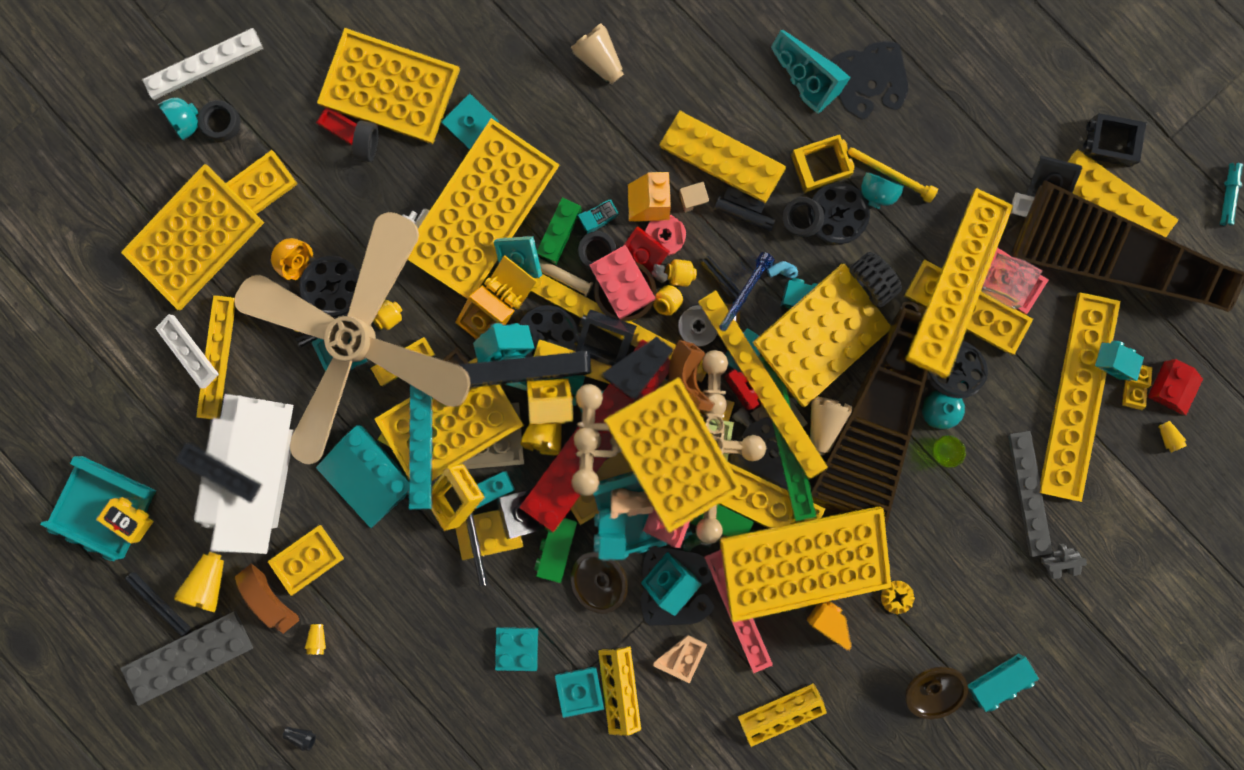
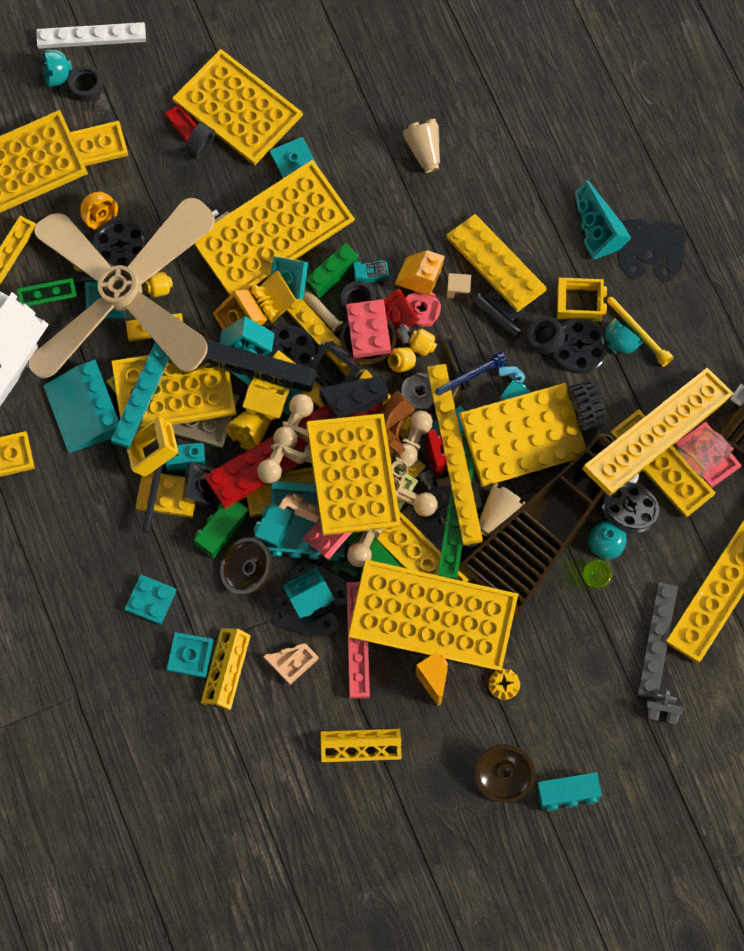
camera: 20 degrees right, 15 degrees down
none -> green brick [17,278,77,307]

